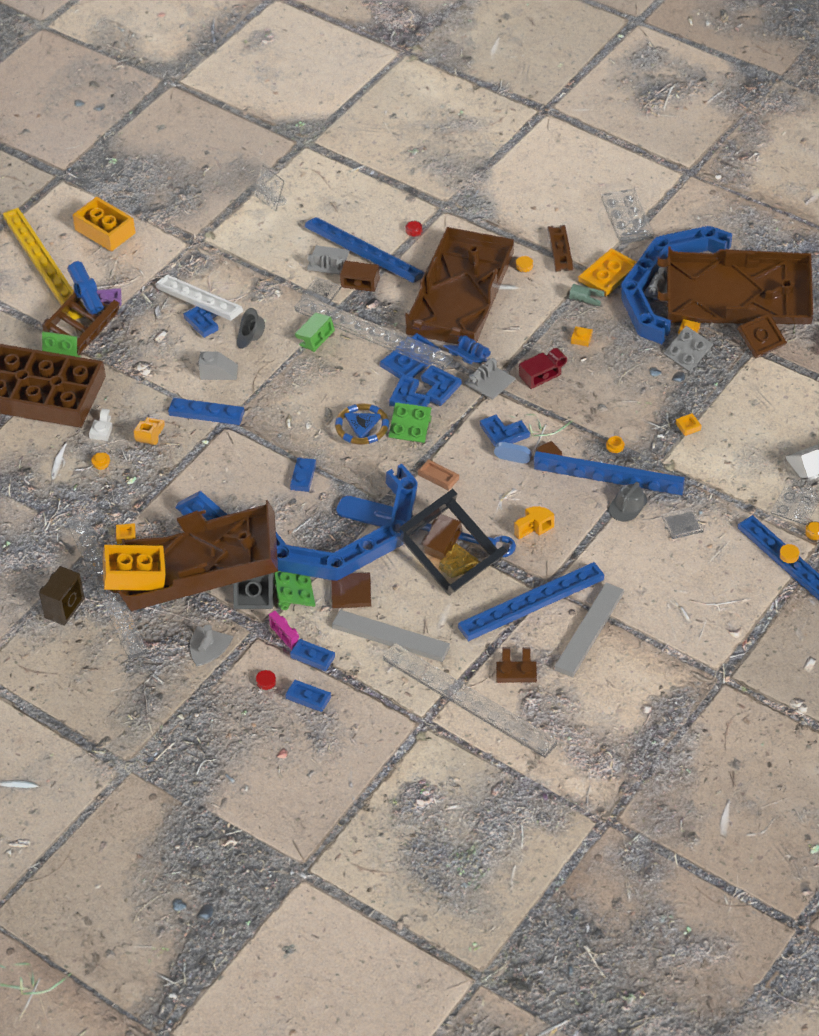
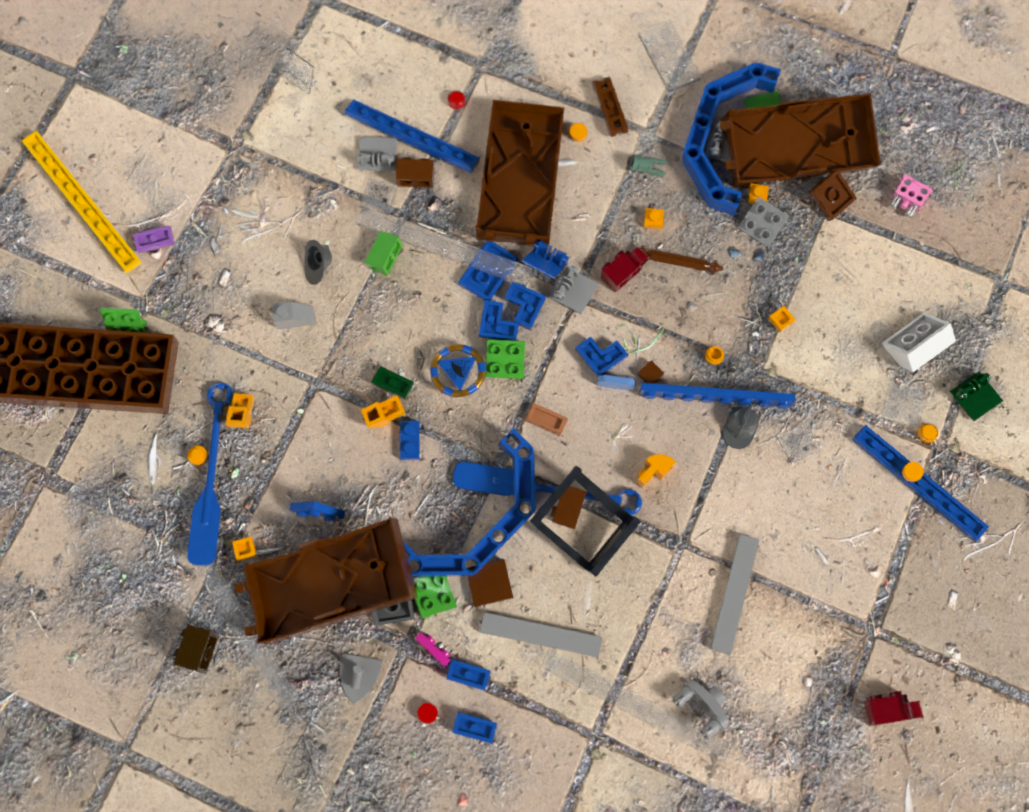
camera: 15 degrees left, 25 degrees up
reddish brown fence [42,291,120,355] -> none
blue piece [67,261,104,314] -> none
light orange brick [72,197,136,252] -> none
white plate [89,409,113,441] -> none
light orange brick [102,545,166,590] -> none
white tile [155,275,243,321] -> none
blue plate [168,398,244,425] -> none
blue plate [183,306,219,338] -> none
clear yellow wing [439,543,481,578] -> none
blue plate [458,562,605,641] -> none
reddish brown plate [496,647,537,683] -> none
light orange plate [578,248,637,296] -> none
none -> blue piece [187,382,233,566]
none -> light orange brick [361,395,406,429]
none -> dark green plate [371,366,414,400]
none -> reddish brown wheel [633,245,724,275]
none -> light grey connector [671,680,729,740]
none -> dark red hinge [864,691,924,726]

